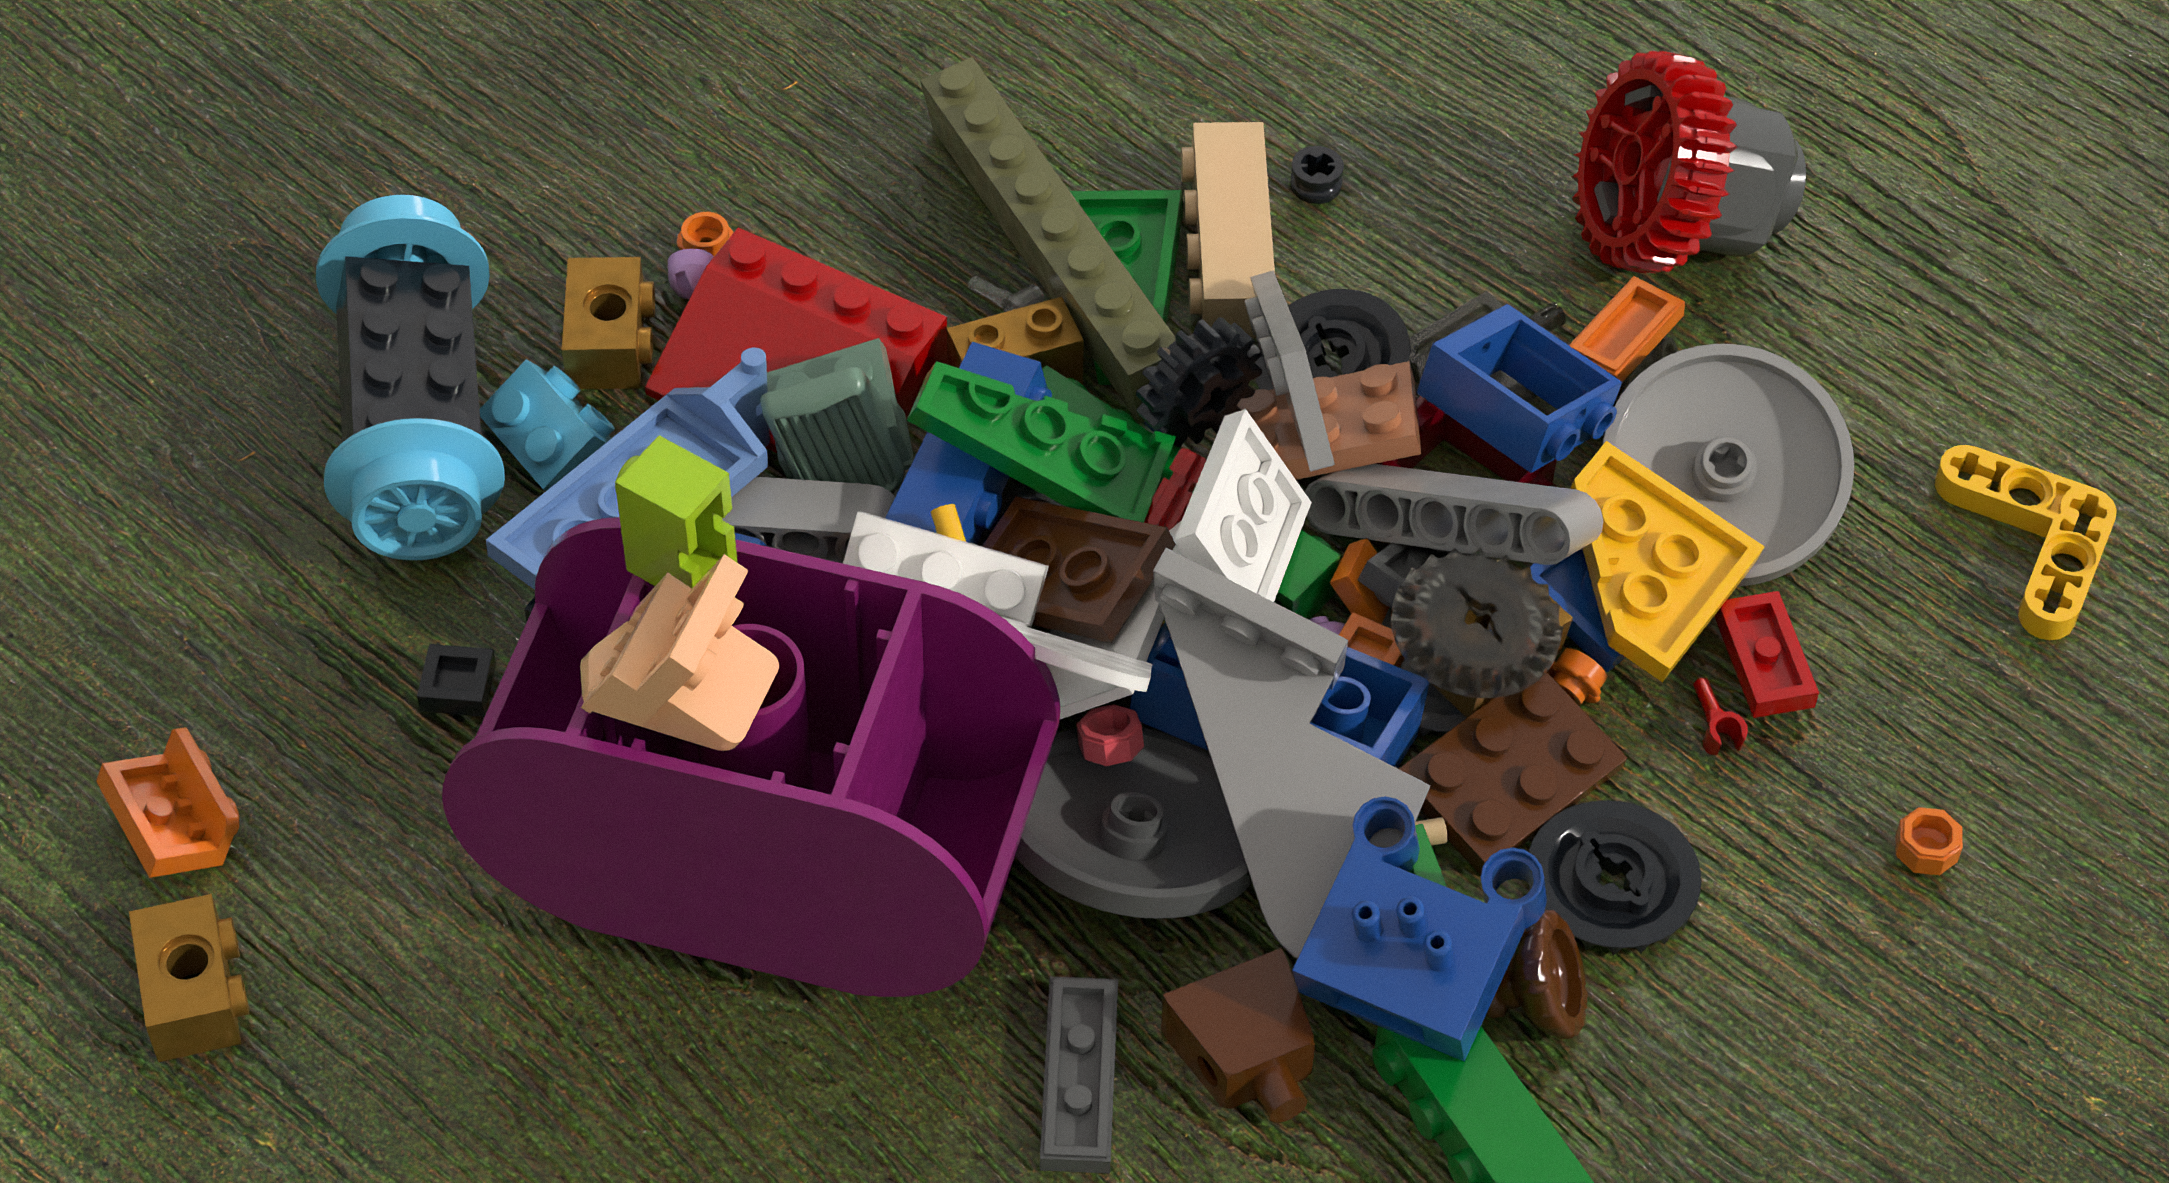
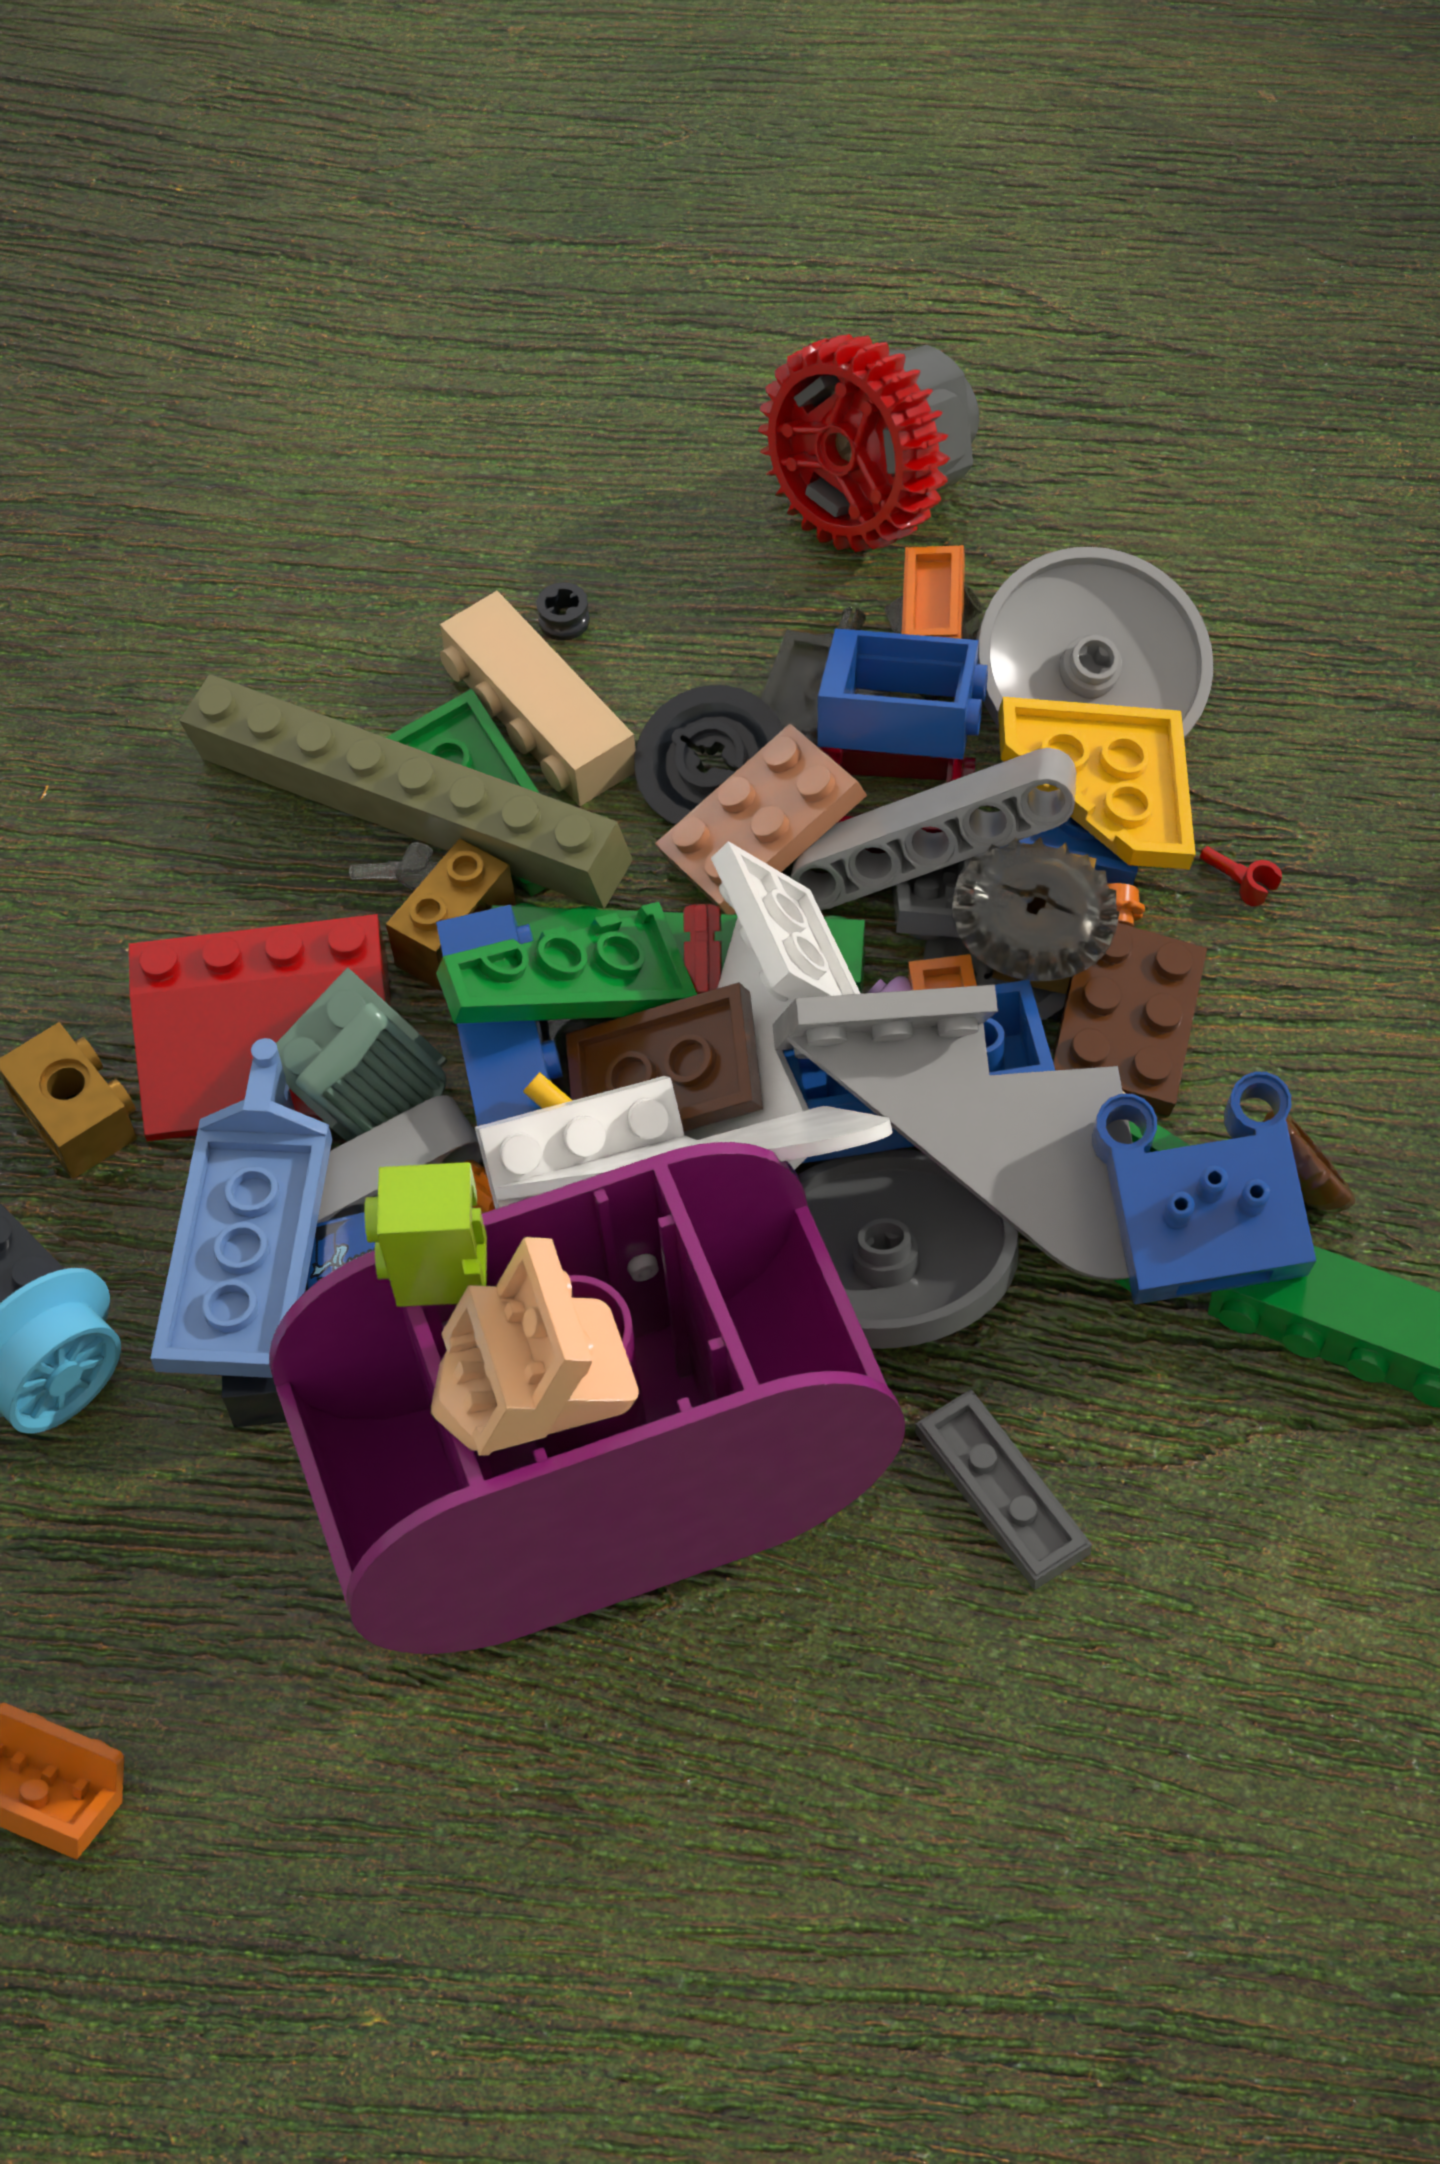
camera: 30 degrees left, 5 degrees up
pearl gold brick [129,894,249,1062] -> none
black plate [417,644,496,717] -> none
medium azure bracket [479,359,615,491] -> none
lavender hinge [668,249,714,300] -> none
orange plate [677,212,734,256] -> none
coral tile [1076,704,1144,766] -> none
black gear [1136,317,1262,447] -> none
reddish brown torso [1161,948,1315,1123] -> none
light grey wing [1244,270,1335,472] -> none
orange tile [1330,538,1390,624] -> none
black gear [1528,800,1701,956] -> none
red plate [1714,591,1819,718] -> none
yellow beam [1934,445,2117,641] -> none

